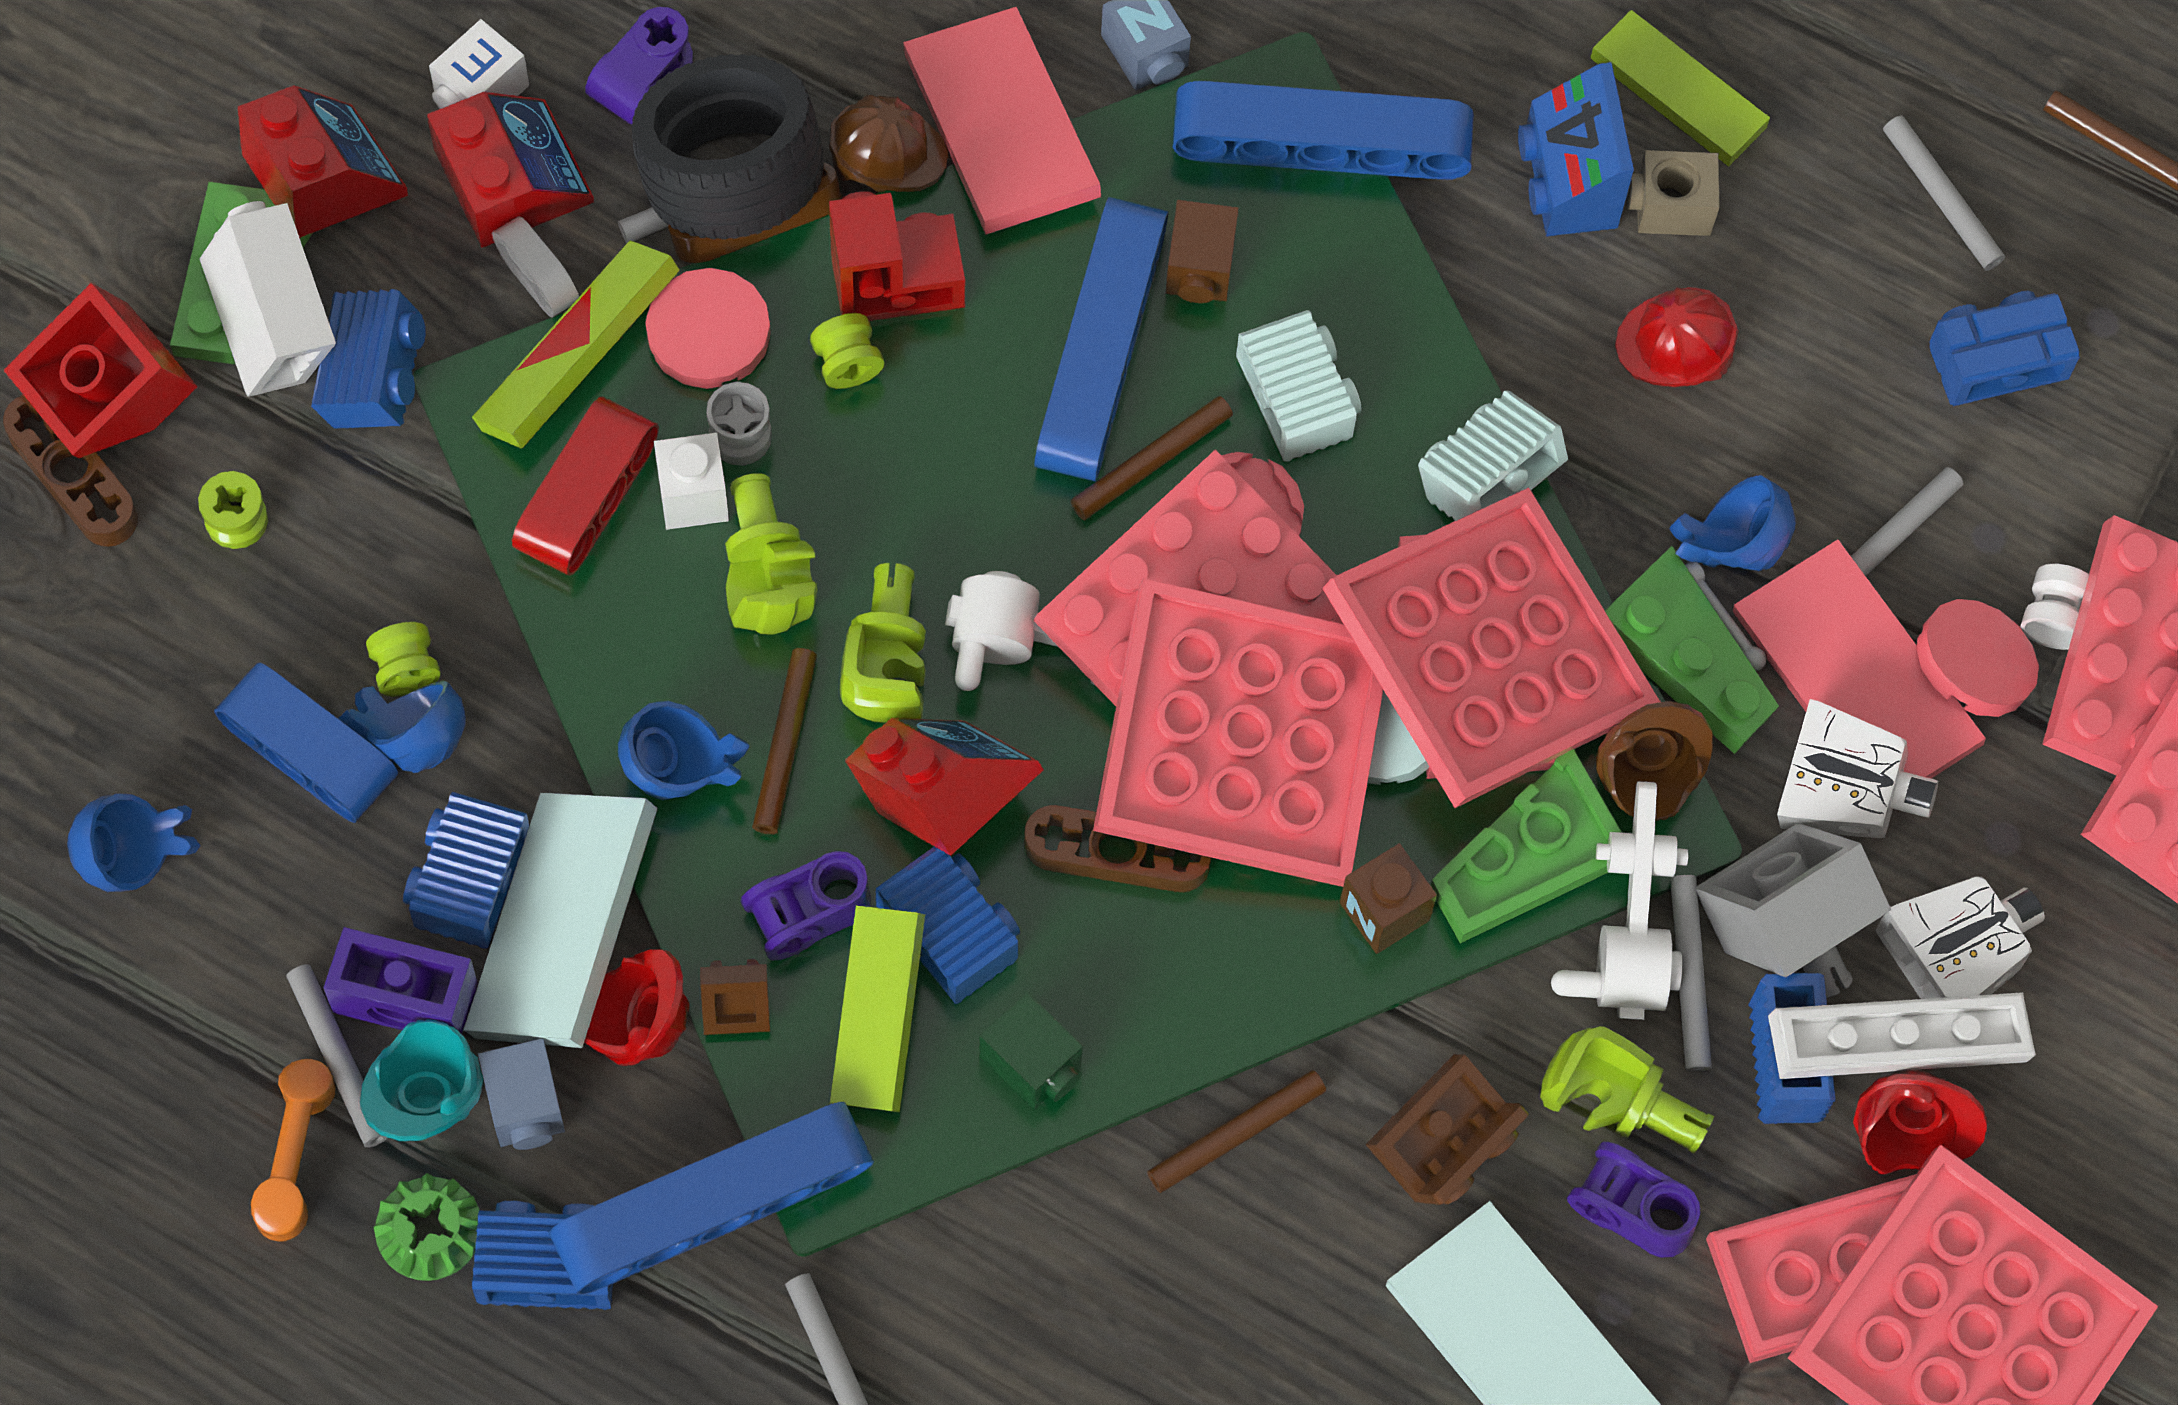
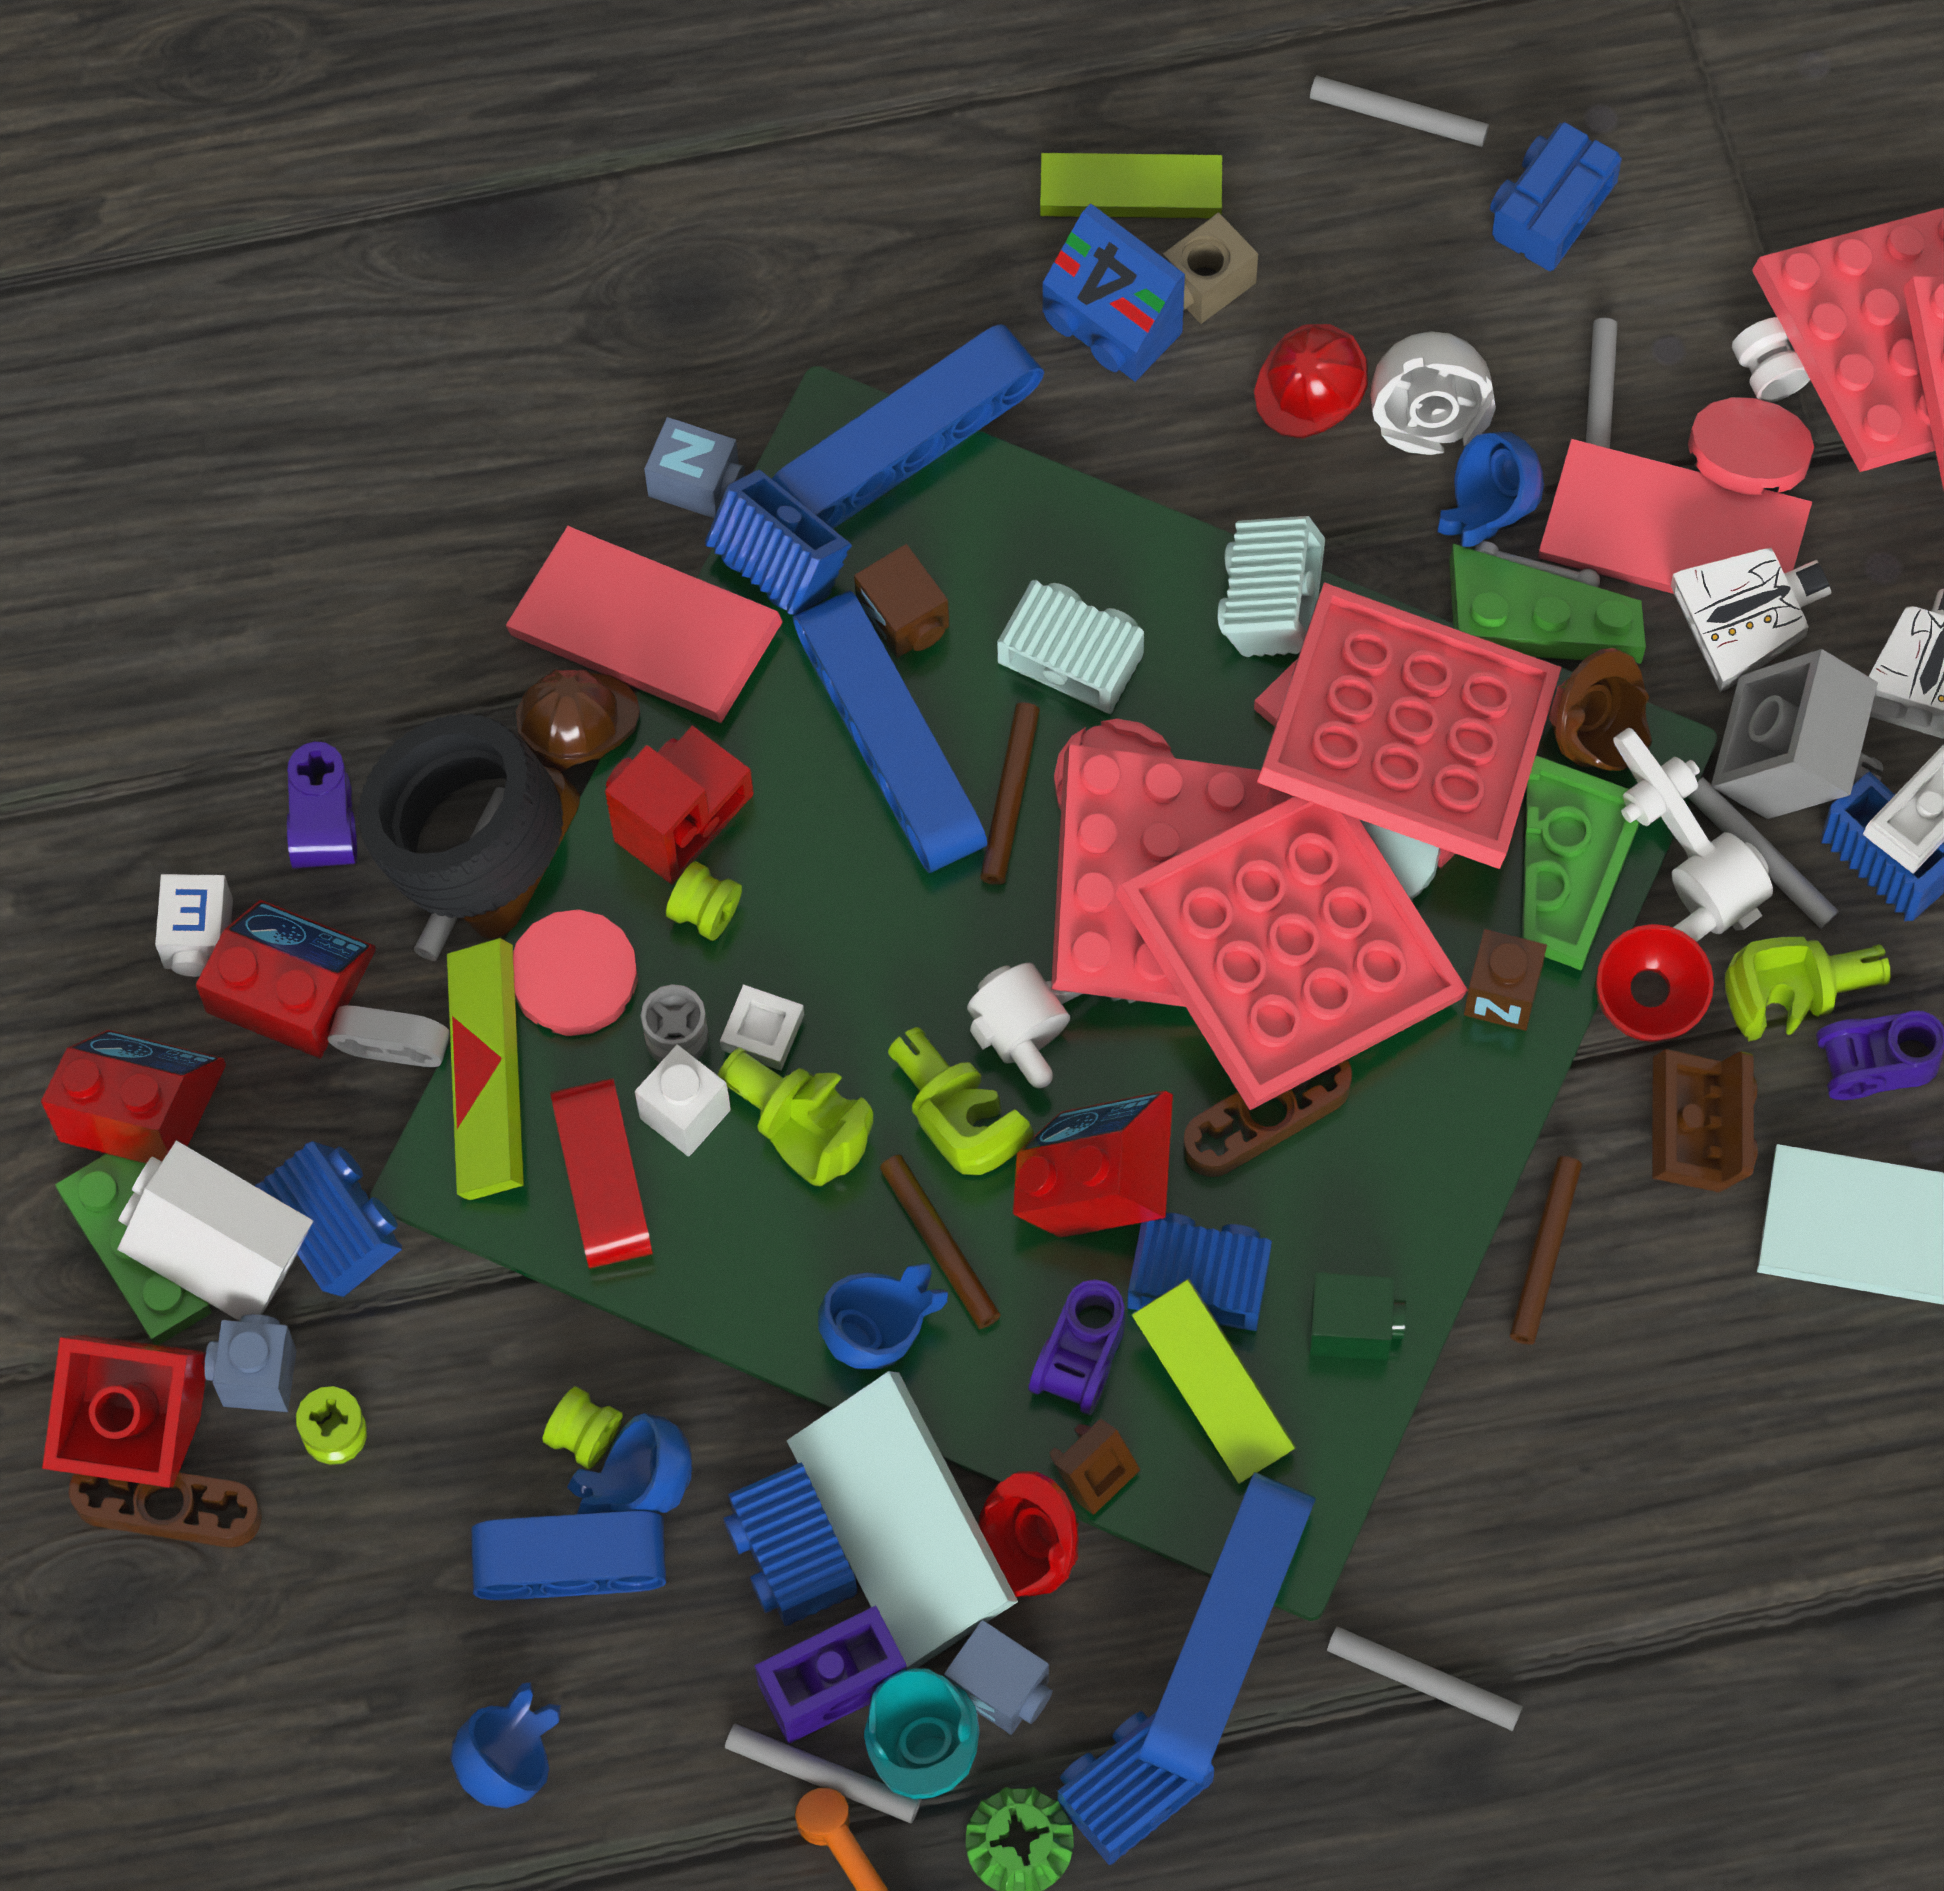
camera: 35 degrees left, 0 degrees up
none -> sand blue brick [205,1314,297,1412]
none -> blue brick [705,469,852,615]
none -> white plate [720,985,804,1071]
none -> white cylinder [1370,331,1496,455]
none -> red piece [1595,924,1714,1042]

